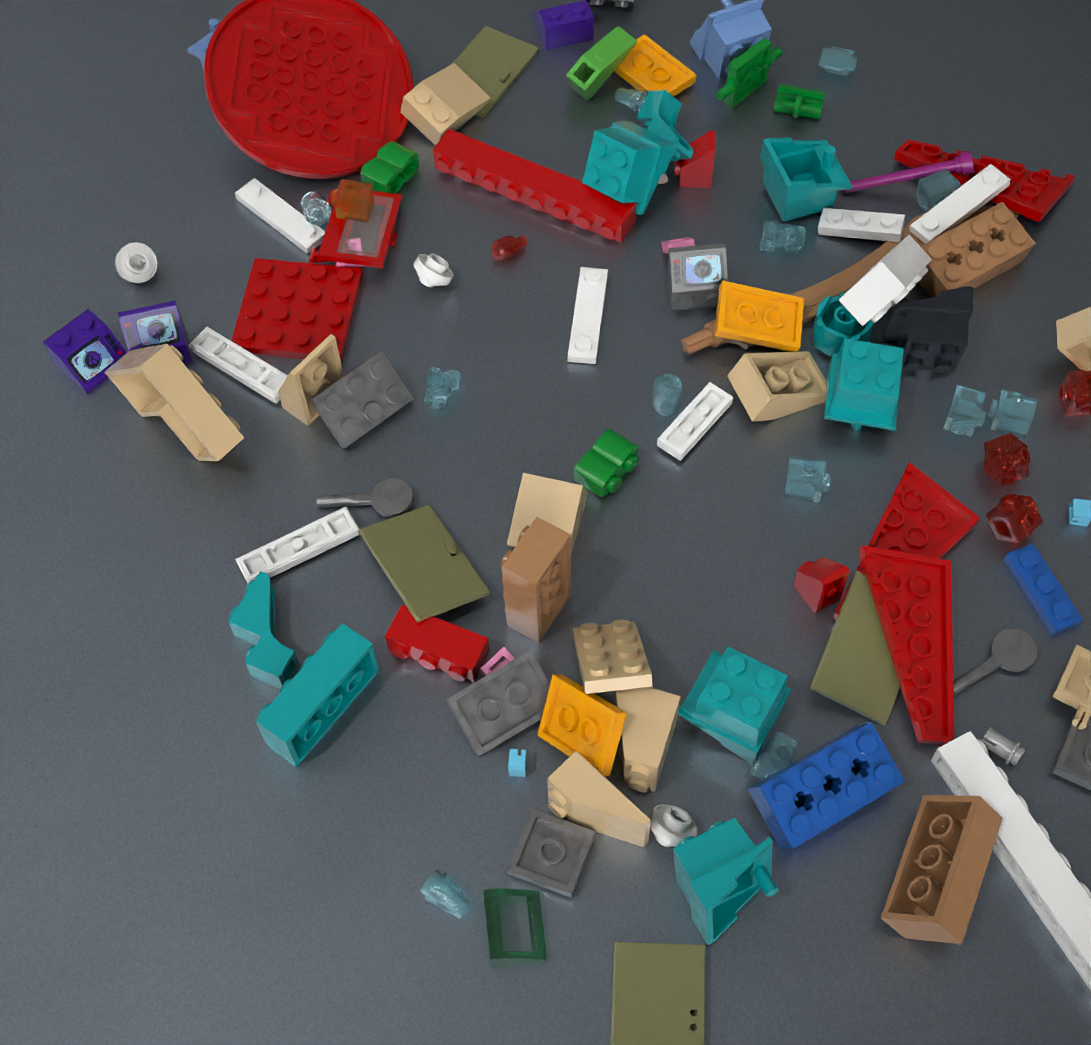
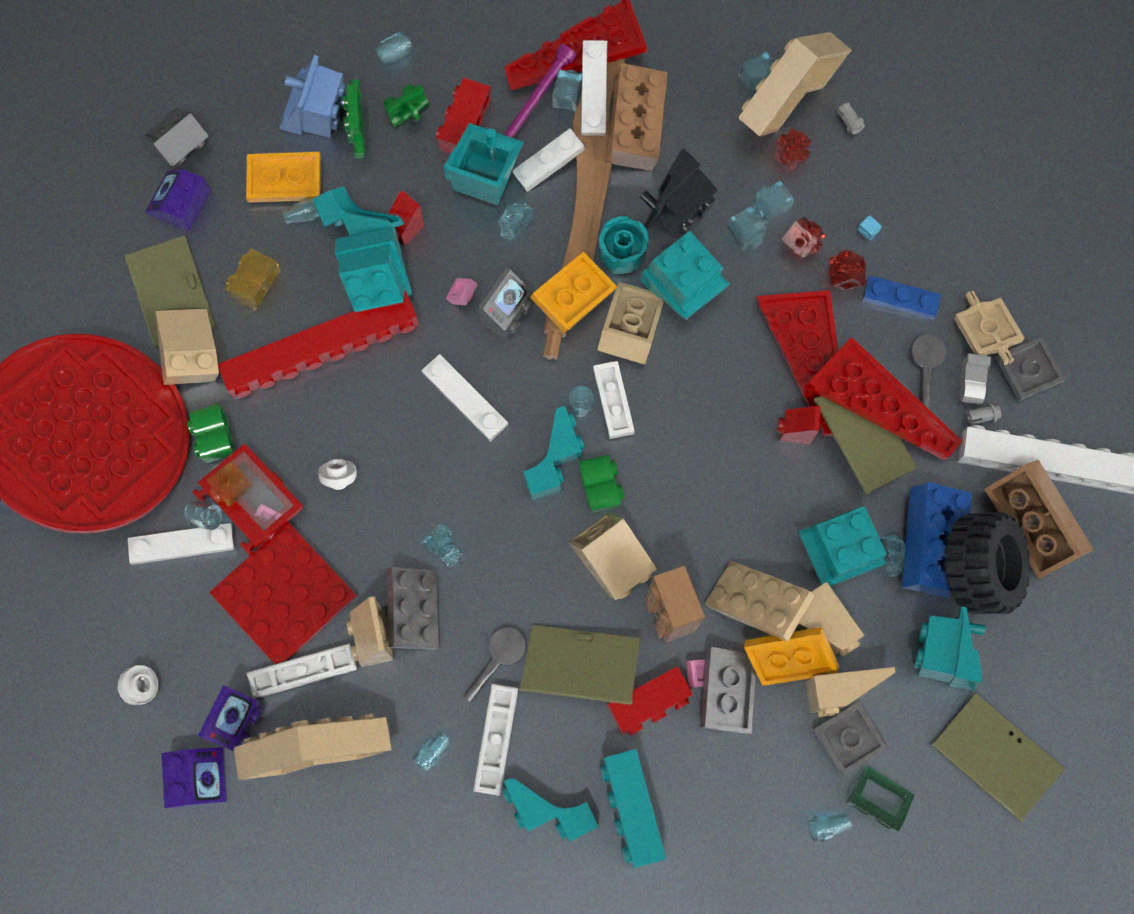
camera: 55 degrees left, 15 degrees up
clear red cylinder [490,235,527,261] -> none
medium azure piece [508,749,527,777] -> none
bright green slope [566,26,638,101] -> none
white plate [648,804,698,847] -> none
clear light blue brick [784,456,831,503] -> none
white brick [839,235,932,326] -> none
none -> clear yellow brick [225,248,281,311]
none -> clear light blue cone [411,731,451,772]
none -> red brick [436,77,491,153]
none -> teal arch [523,406,585,501]
none -> black tyre [944,512,1031,614]
none -> light grey leg [959,353,991,405]

